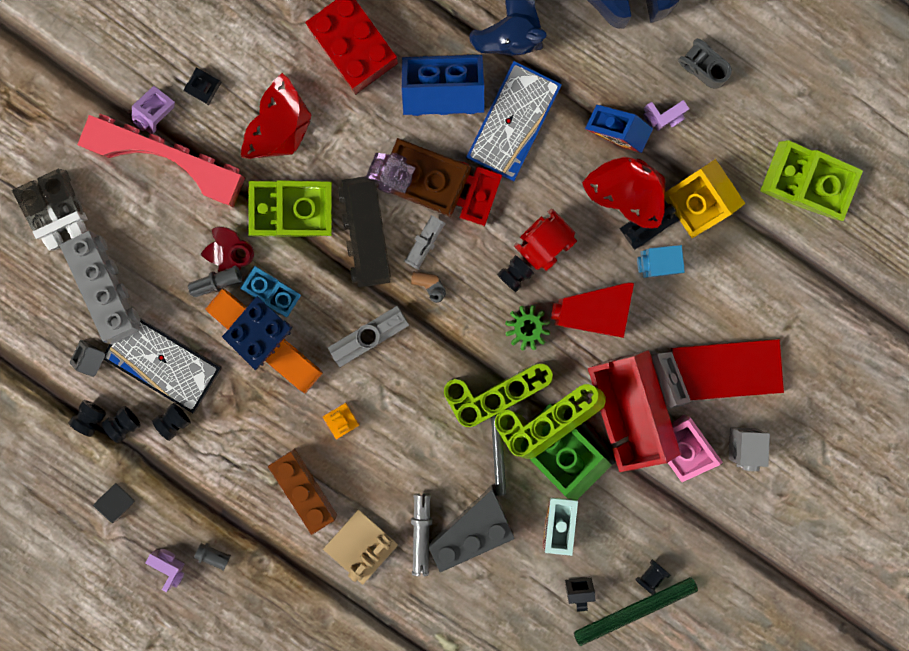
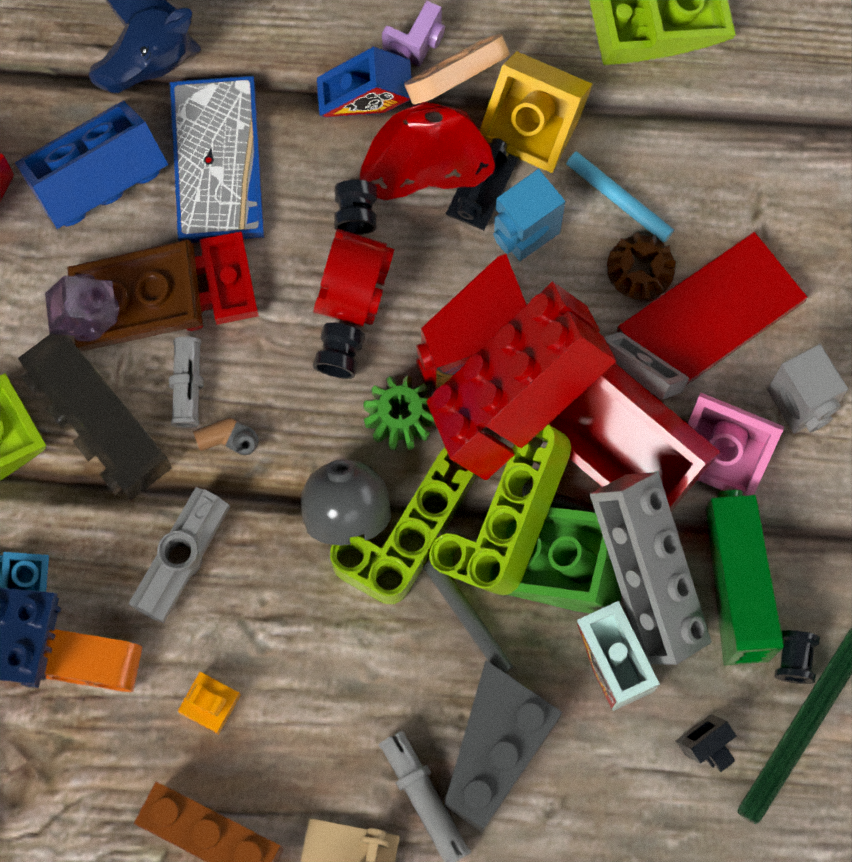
camera: 30 degrees left, 15 degrees down
none -> dark grey cylinder [301,459,391,546]
none -> black wheel [334,180,377,235]
none -> light nougat beam [404,34,510,104]
none -> red piece [426,281,617,481]
none -> medium azure bar [566,151,674,243]
none -> light grey brick [590,472,712,665]
none -> reddish brown gear [607,232,676,300]
none -> green slope [705,490,784,666]

